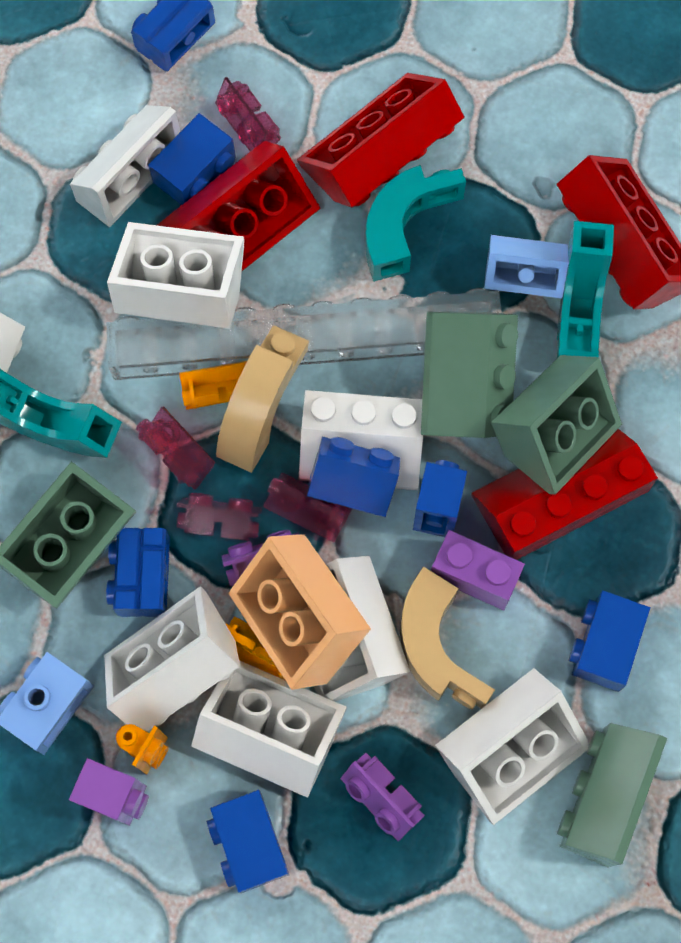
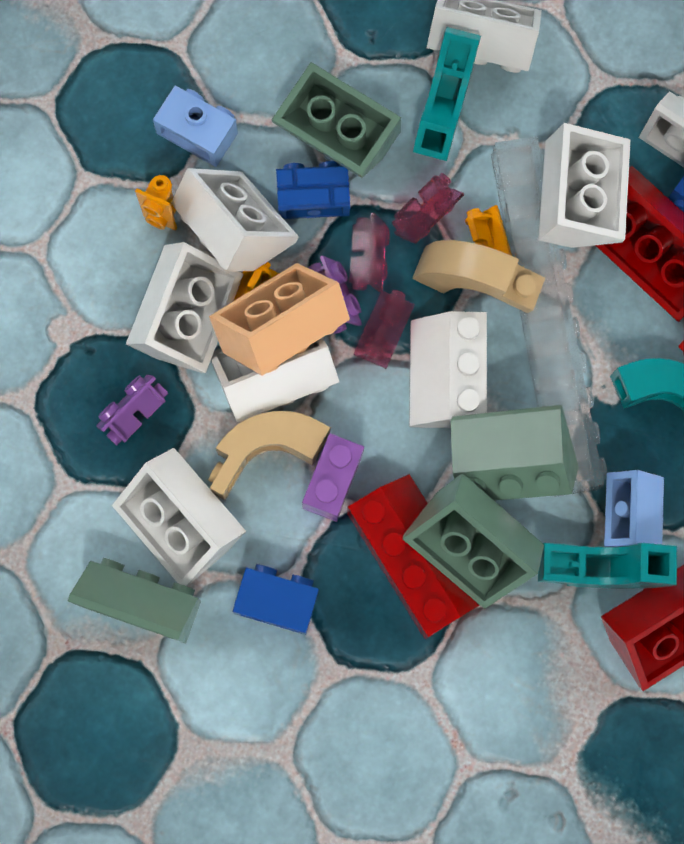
camera: 80 degrees right, 5 degrees up
medium lavender brick [69,758,149,826] -> none
blue brick [206,790,290,893] -> none
blue brick [307,436,400,517] -> none
blue brick [413,460,467,537] -> none

